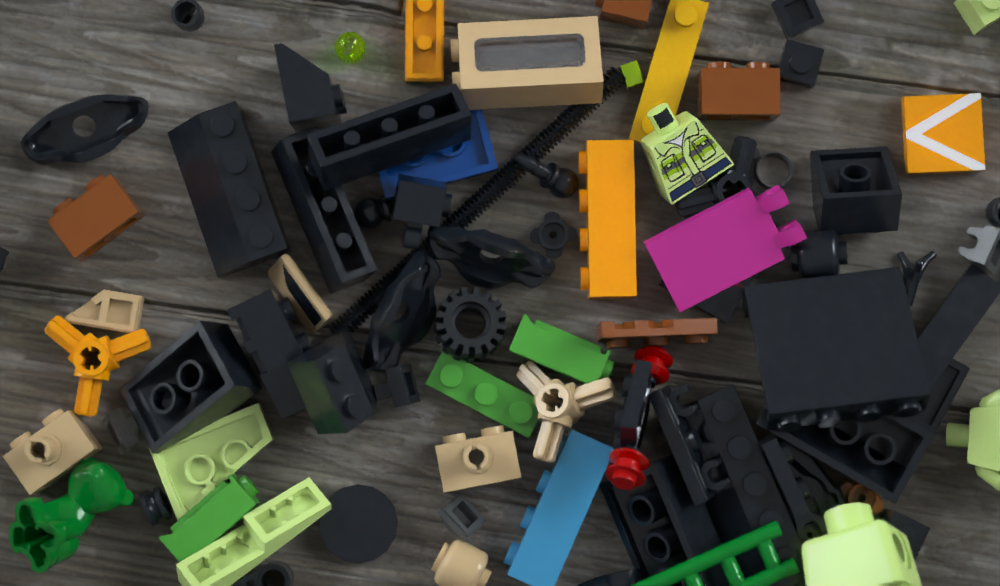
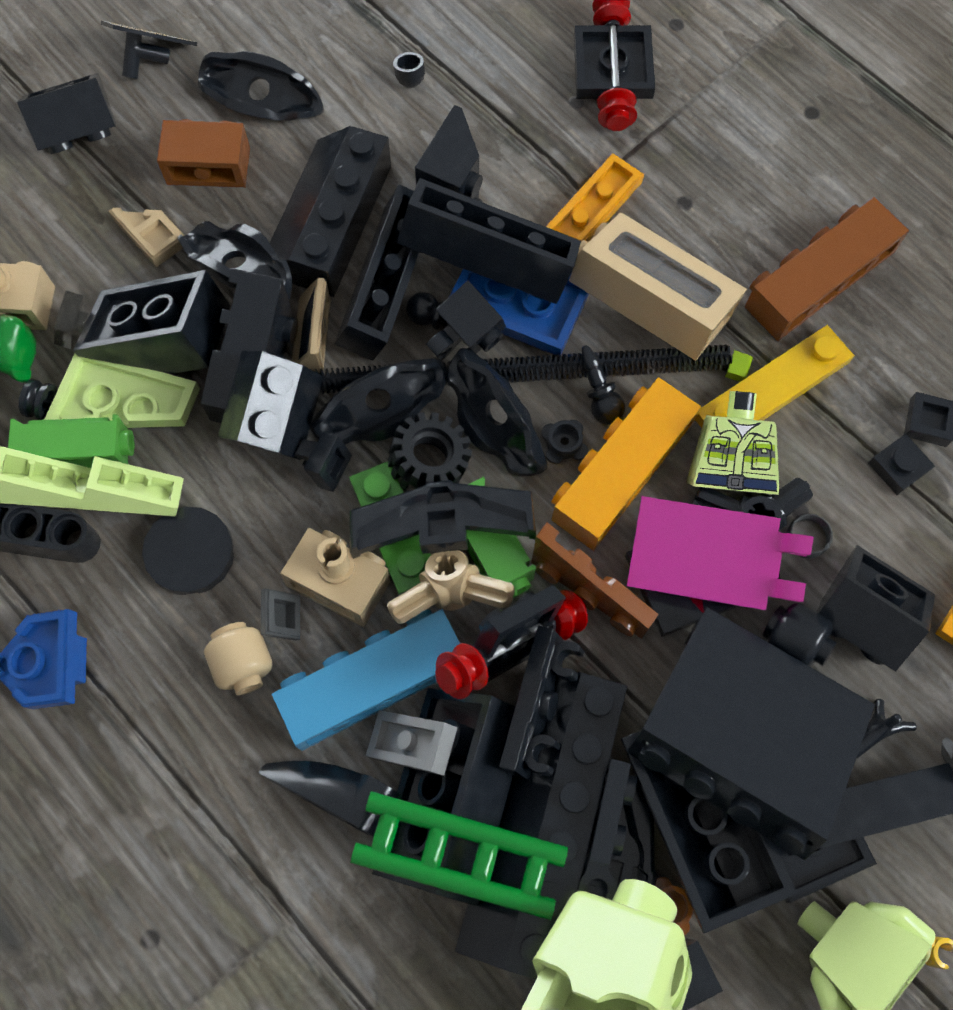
camera: 40 degrees right, 15 degrees down
light orange bush [44,315,152,417] -> none
clear neon green hinge [335,32,366,64] -> none
dark orange brick [698,61,780,121] -> none
none -> black piece [177,221,292,299]
none -> black plate [349,480,536,559]
none -> light grey plate [366,710,457,776]

